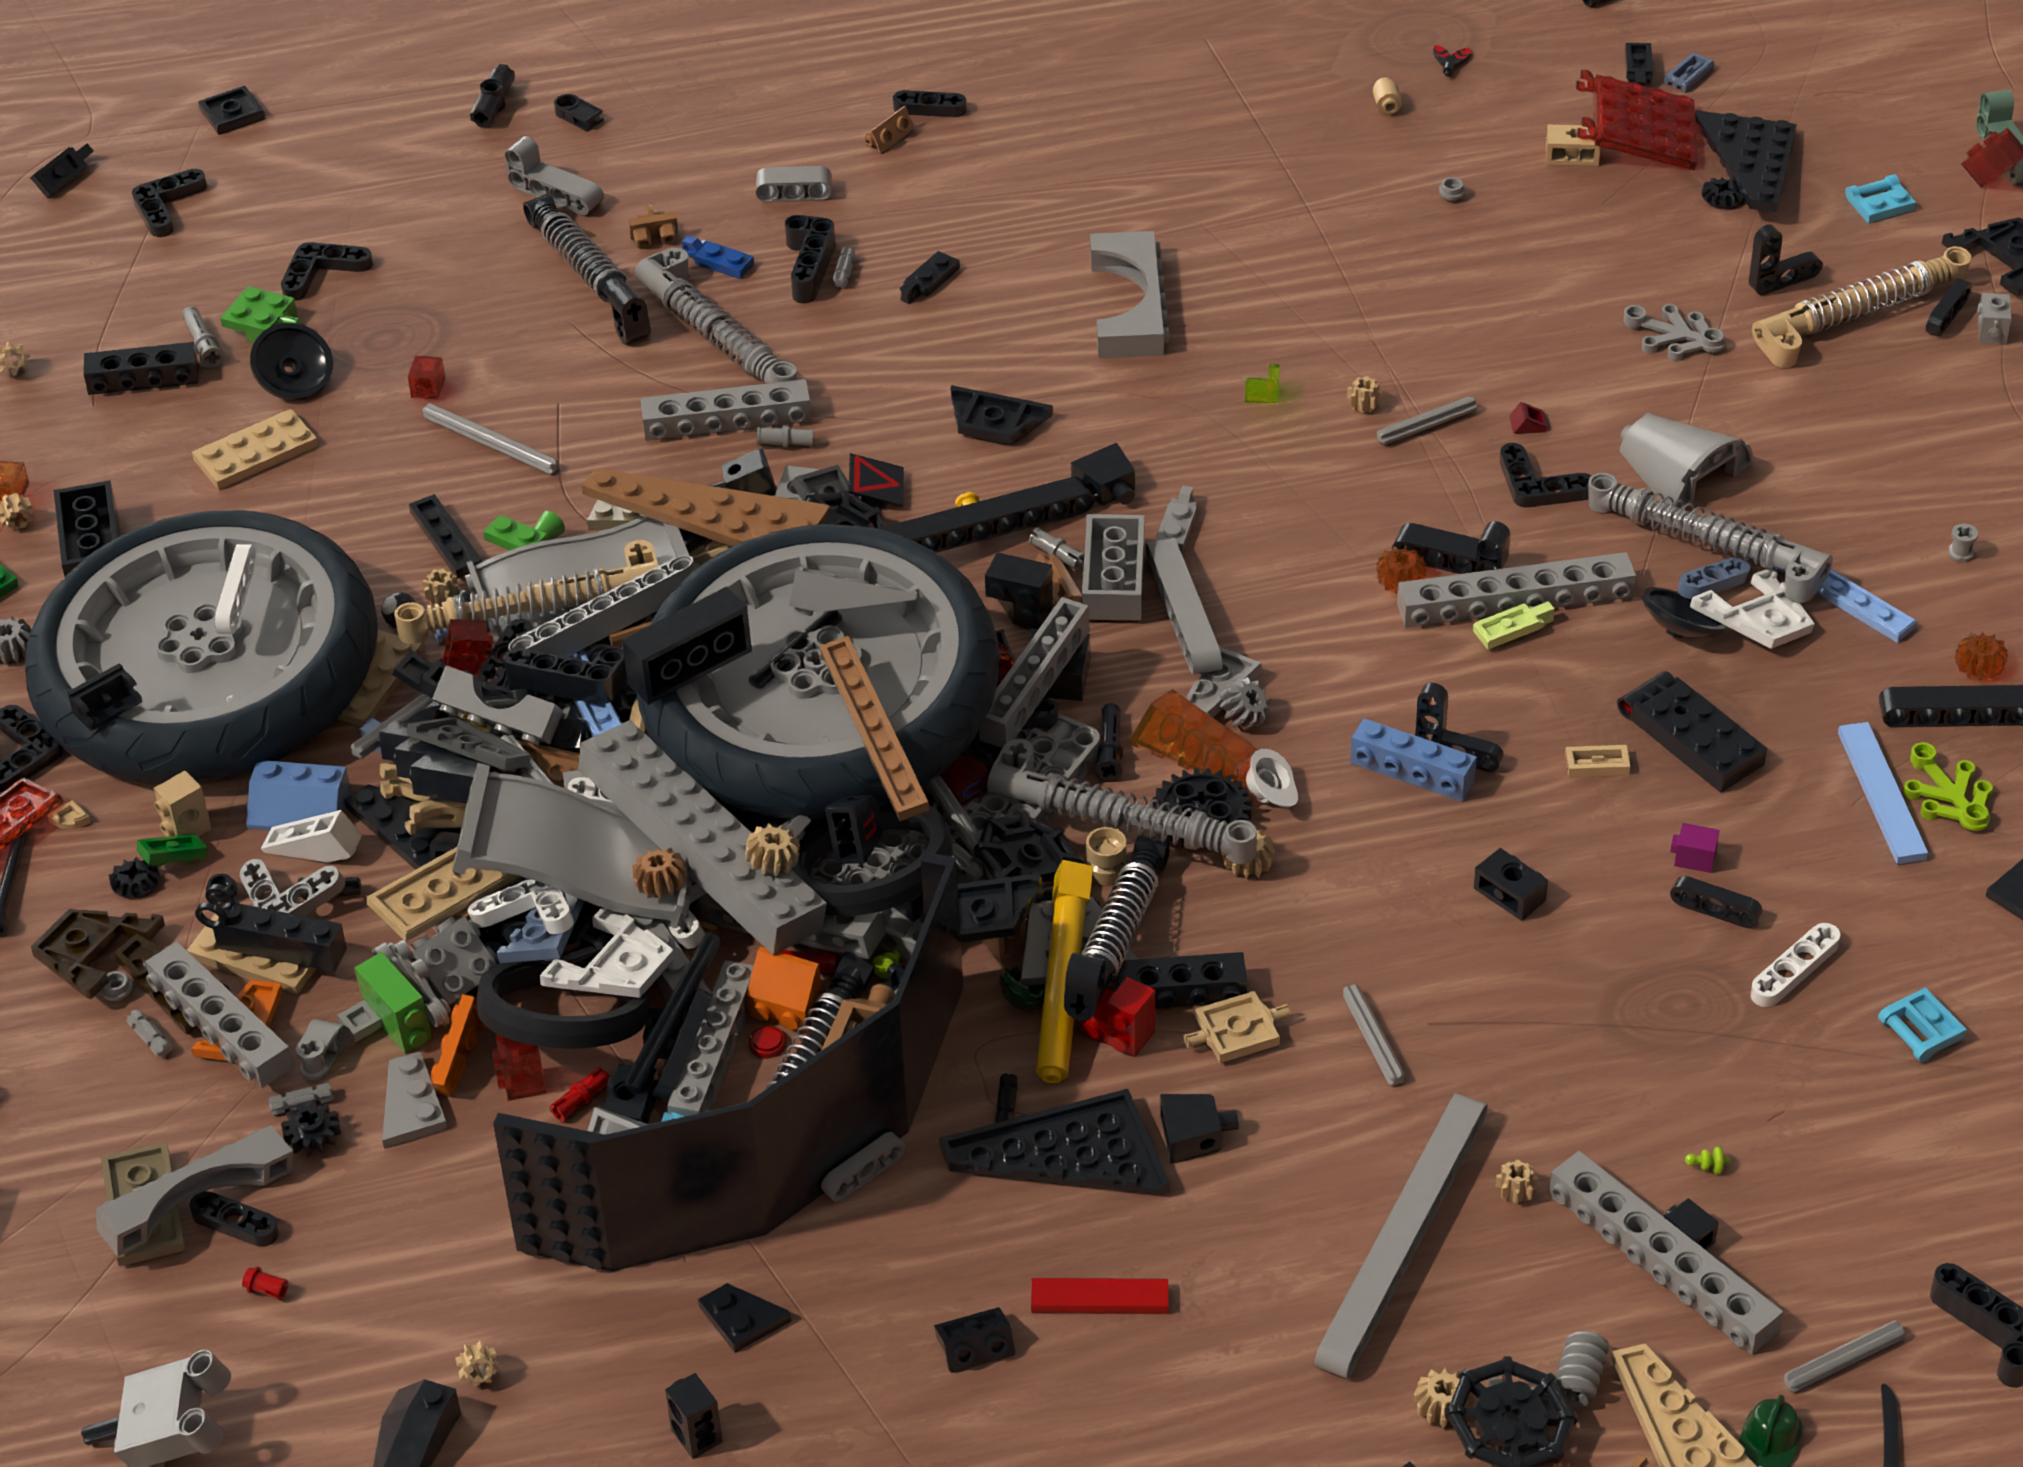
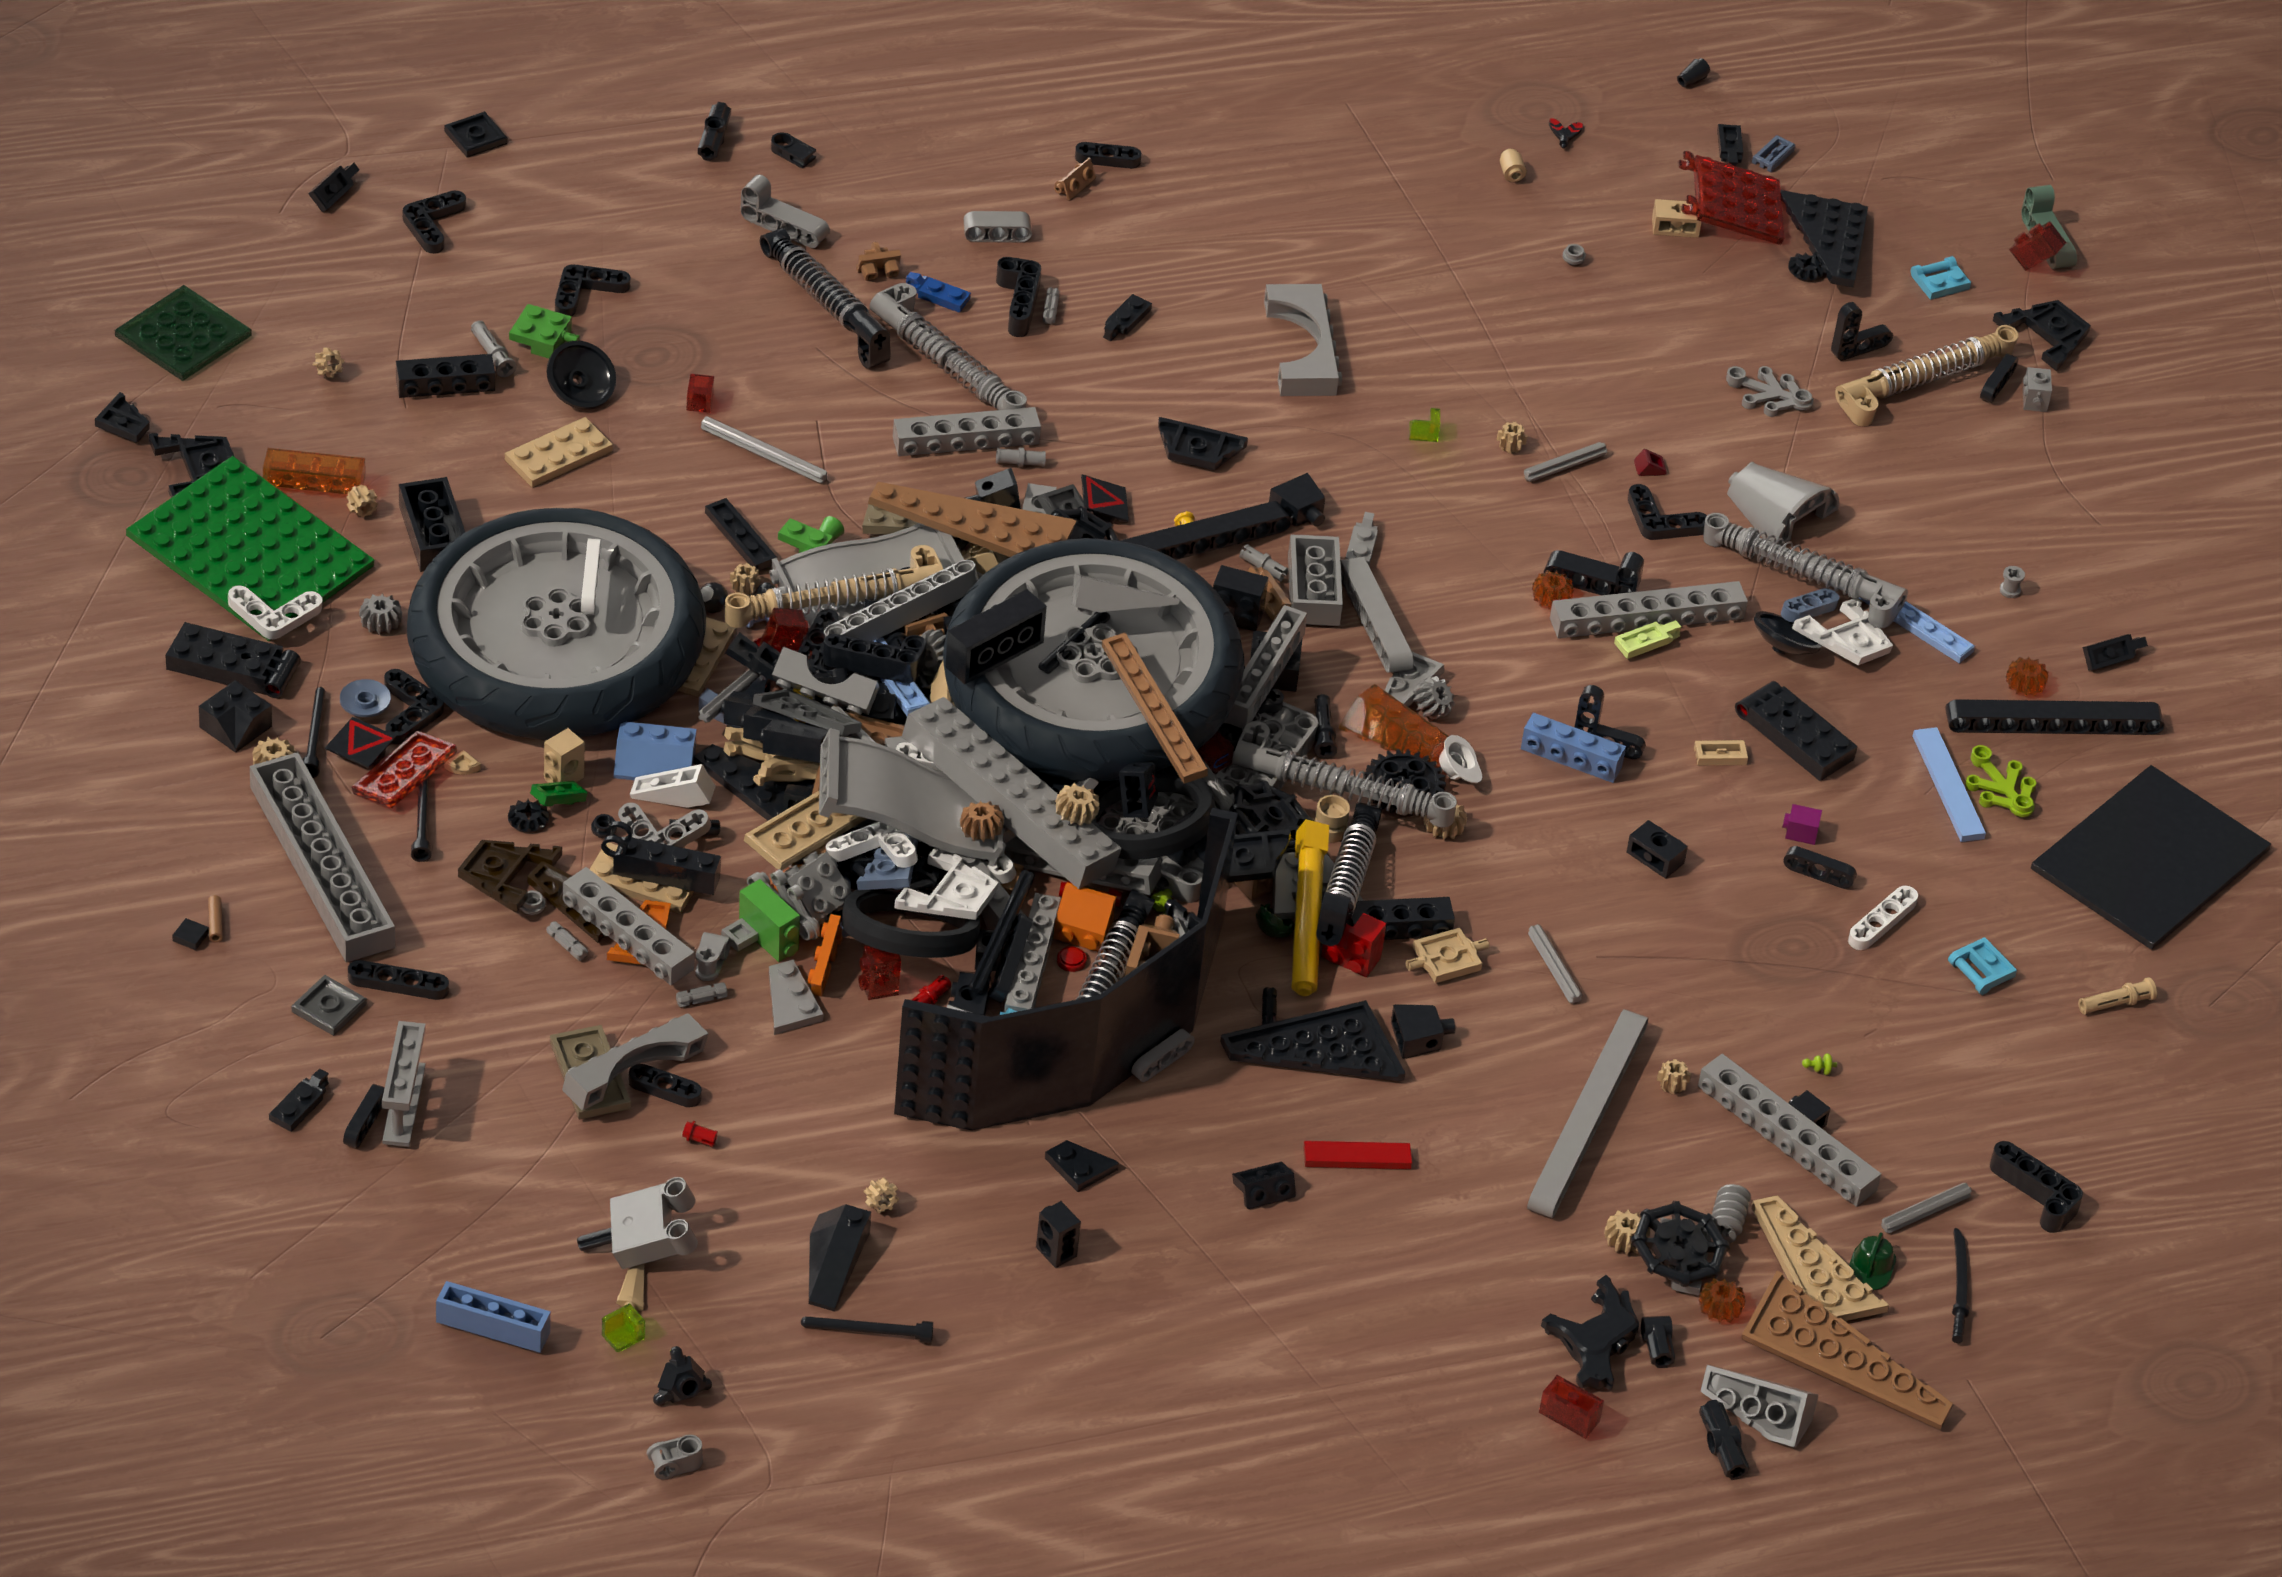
camera: 10 degrees left, 0 degrees up
black hinge [67,663,143,731] -> none
black gear [281,1101,341,1156] -> none

